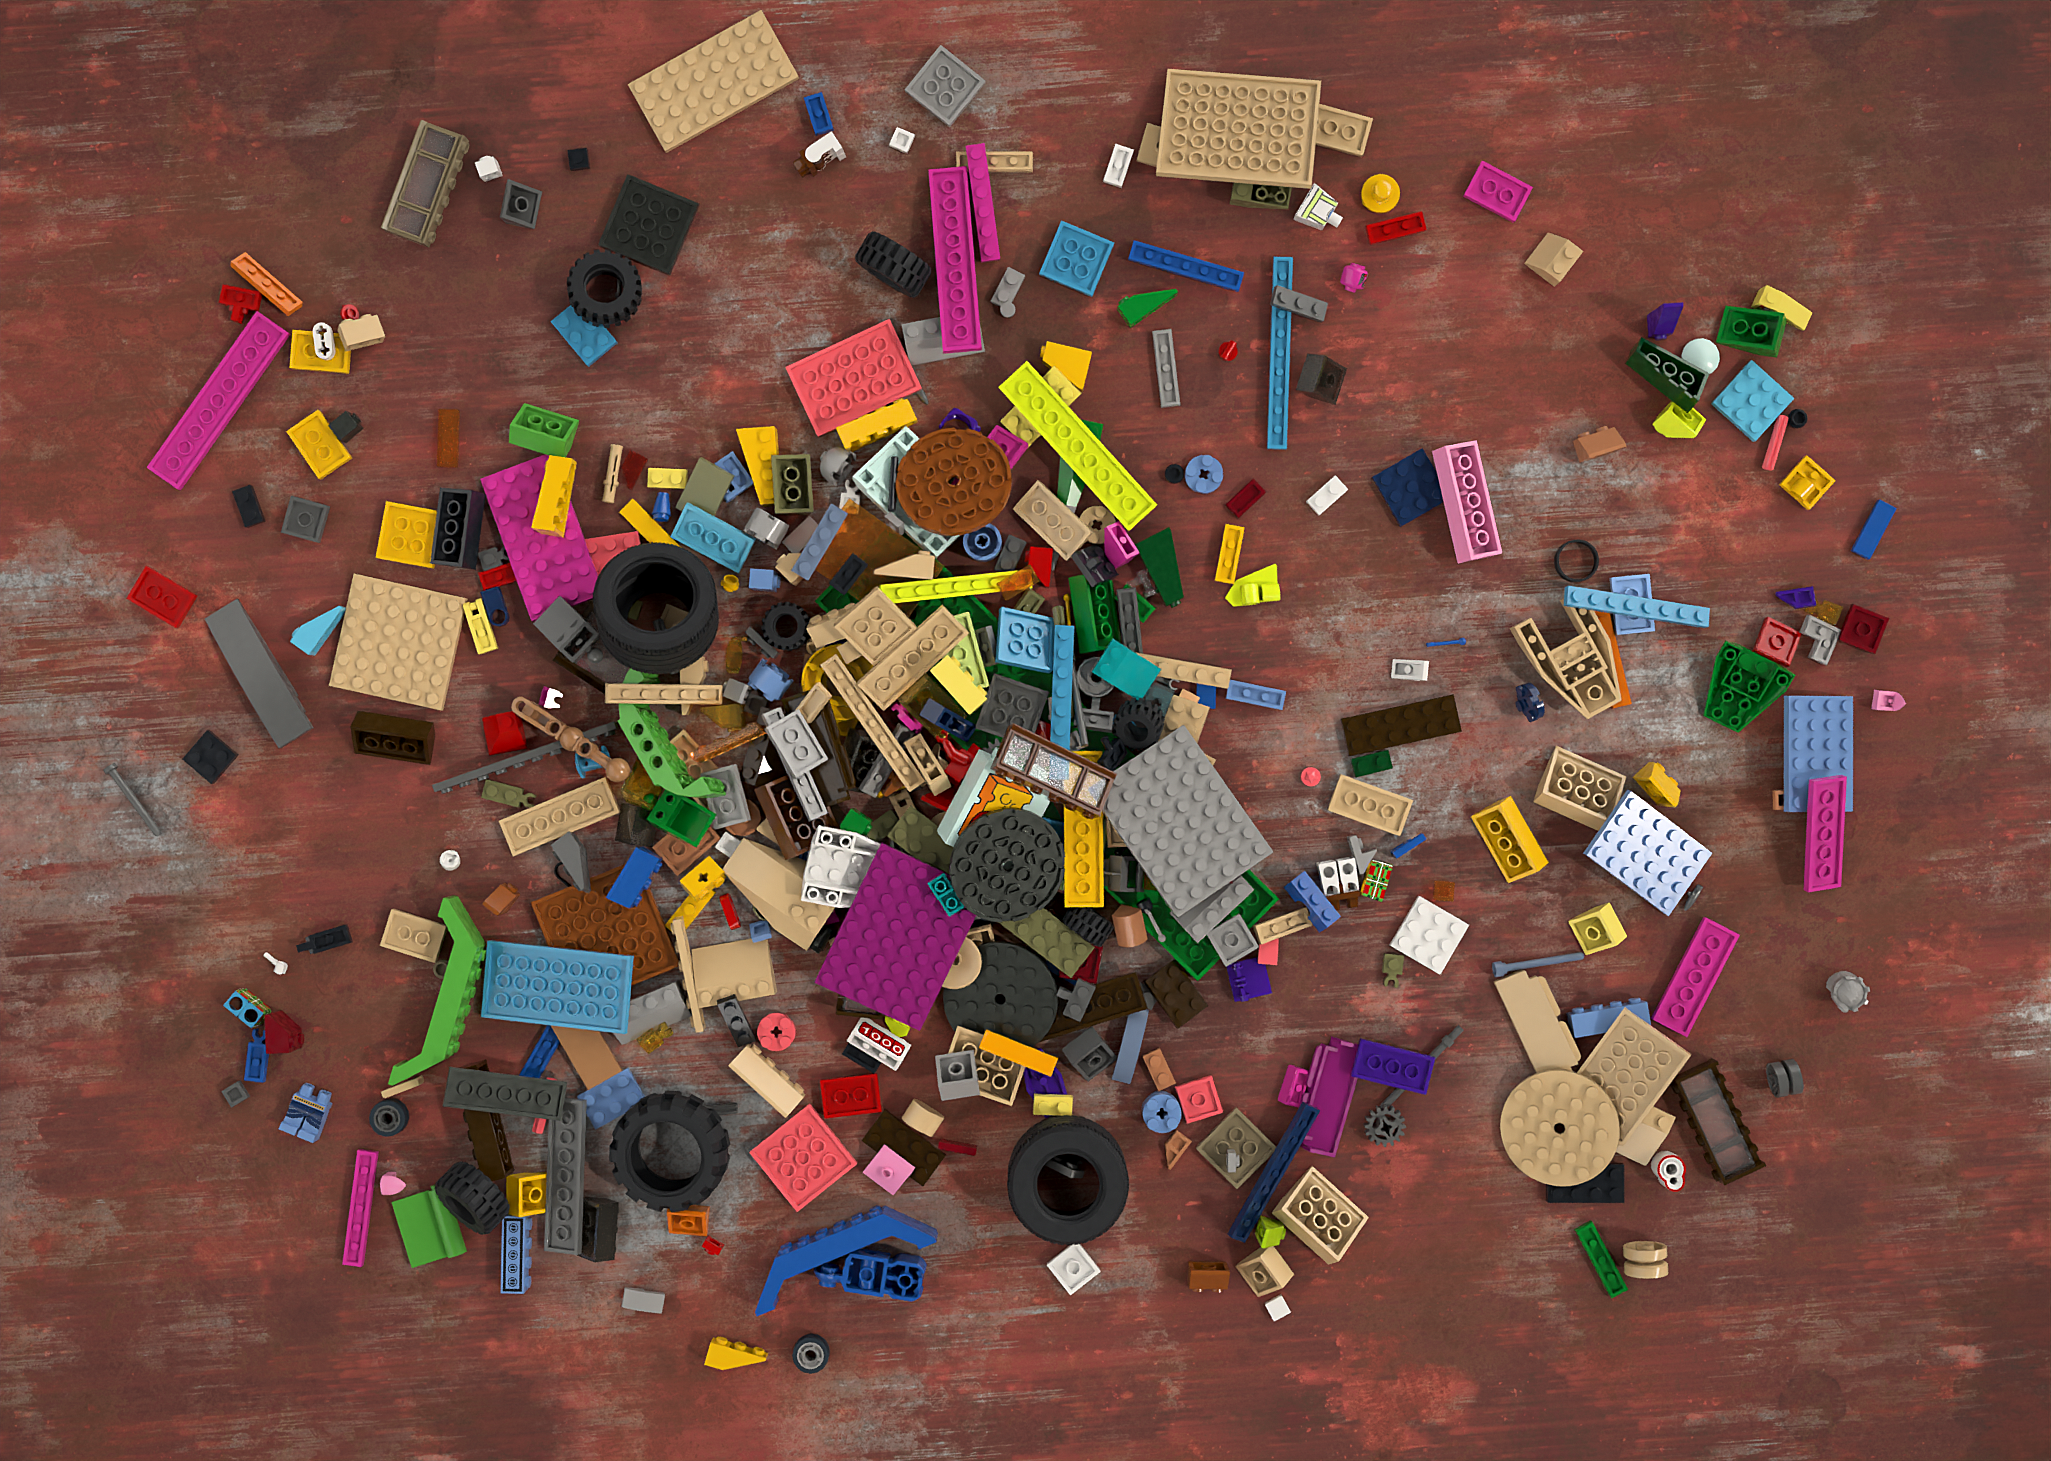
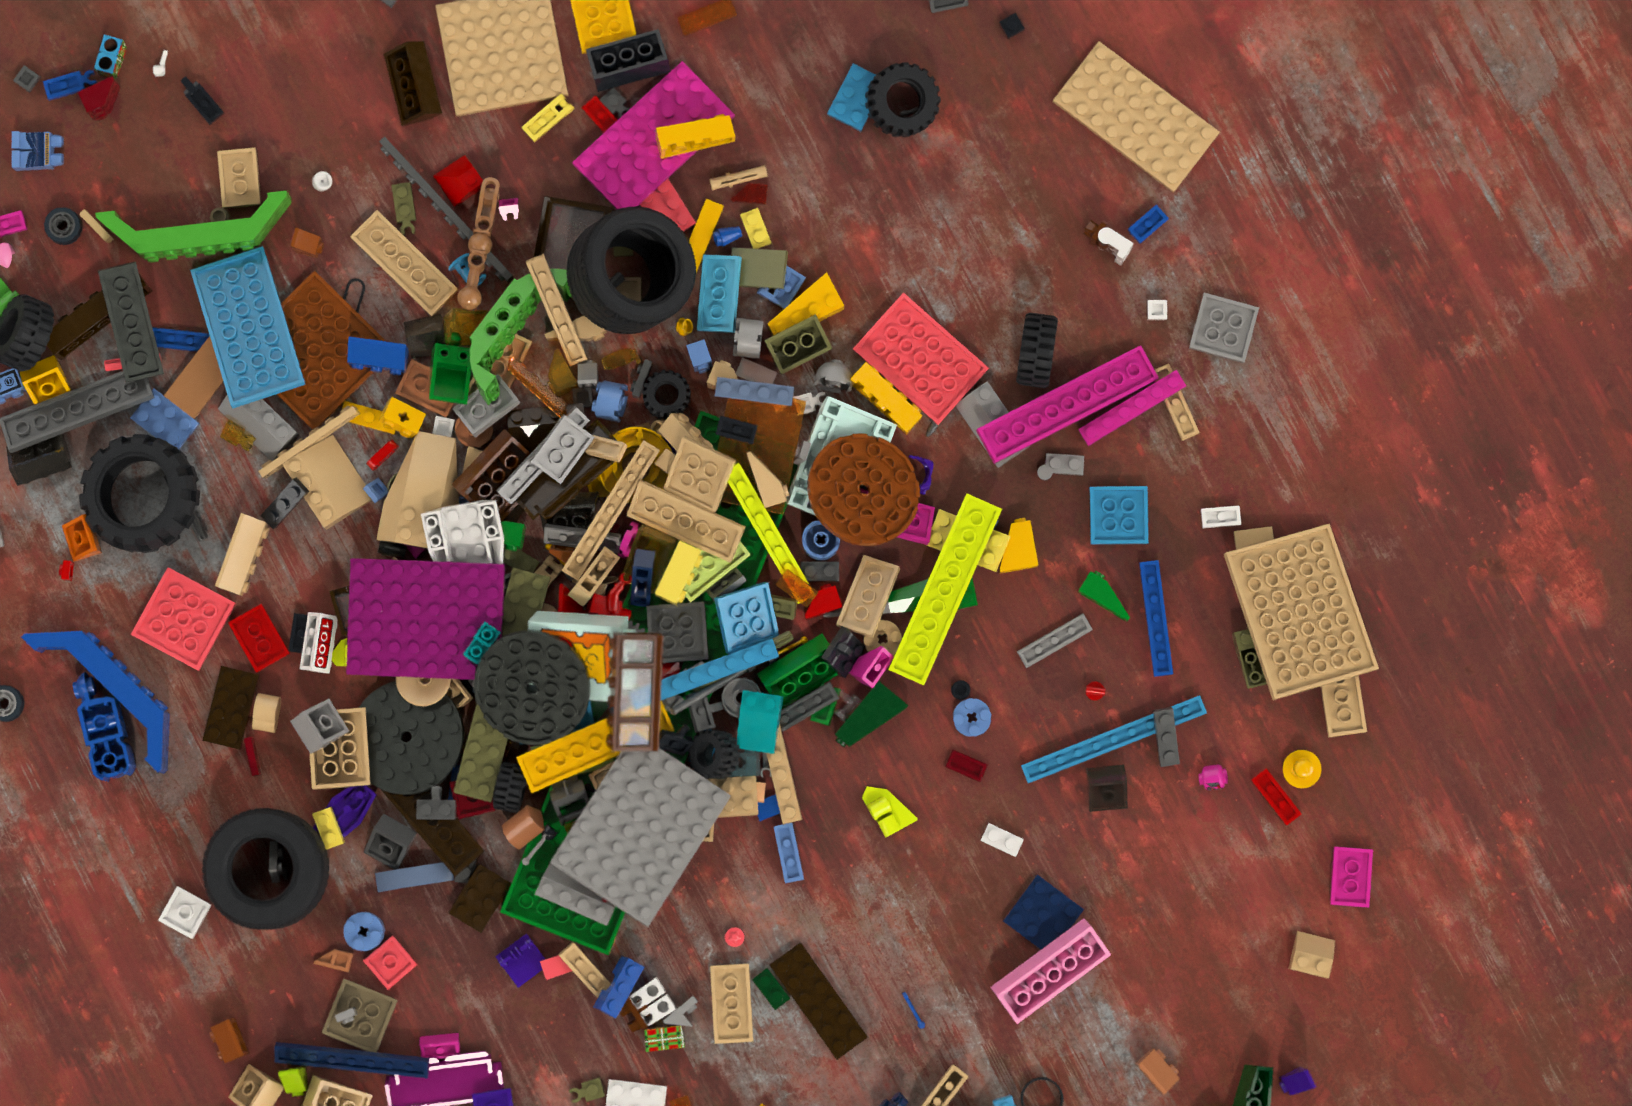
camera: 60 degrees right, 5 degrees down
dark blue piece [480,586,510,627] -> none
bright green slope [509,403,579,457] -> none
dark grey slope [533,596,603,663] -> none
dark grey slope [551,831,591,893] -> none
pearl dark grey plate [598,174,699,275] -> none
coral plate [757,1012,796,1051] -> none
bright pink plate [863,1145,915,1195] -> none
black bar [888,456,898,512] -> none
light orange tile [979,1029,1058,1077] -> none
nougat plate [1142,1047,1176,1091] -> none
light grey plate [1207,913,1259,966] -> none
yellow plate [1215,524,1245,584] -> none
white torso [1294,183,1343,230] -> none
blue tile [1390,833,1426,859] -> none
white slope [1391,659,1429,681] -> none

